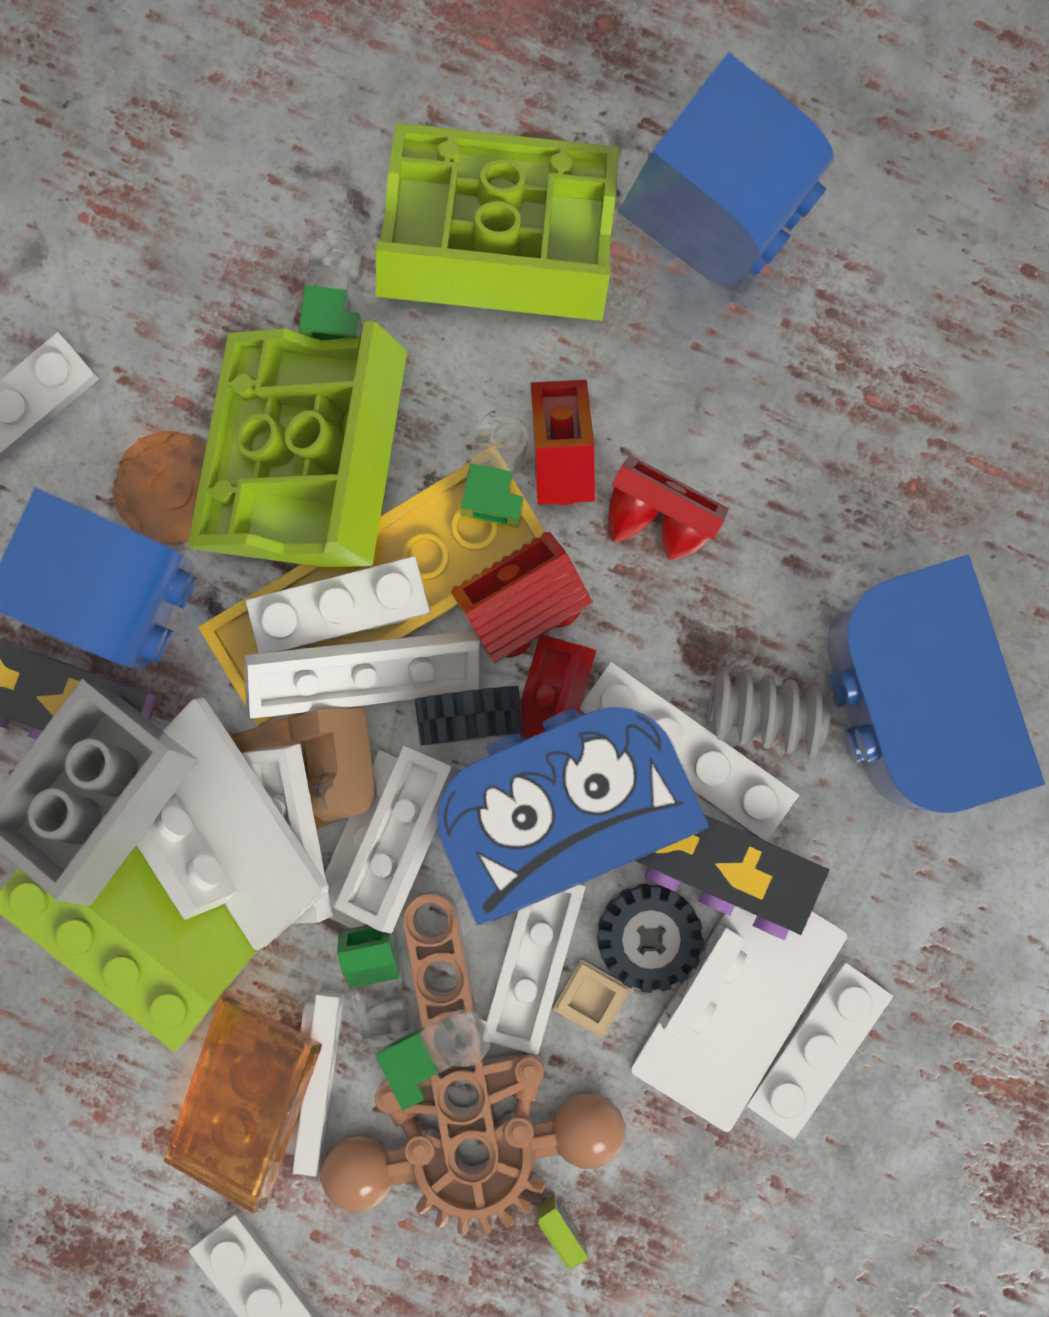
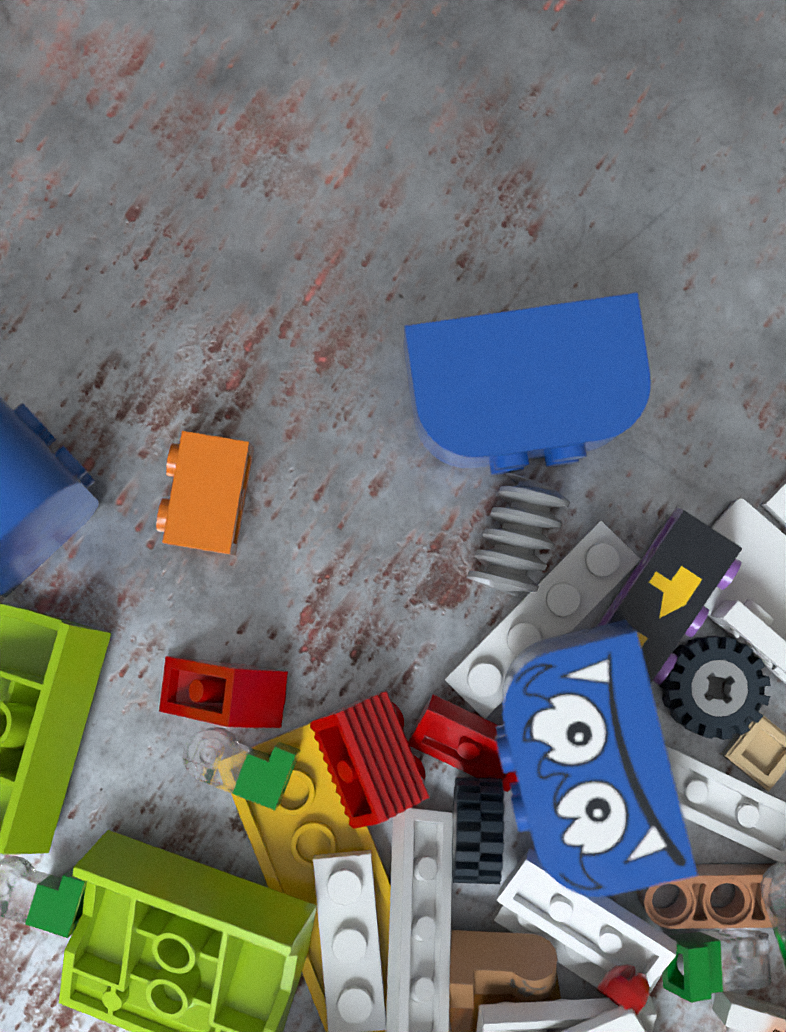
camera: 80 degrees left, 0 degrees up
red tile [608,454,729,560] -> none
none -> orange brick [156,431,254,556]
none -> red hinge [597,964,650,1016]

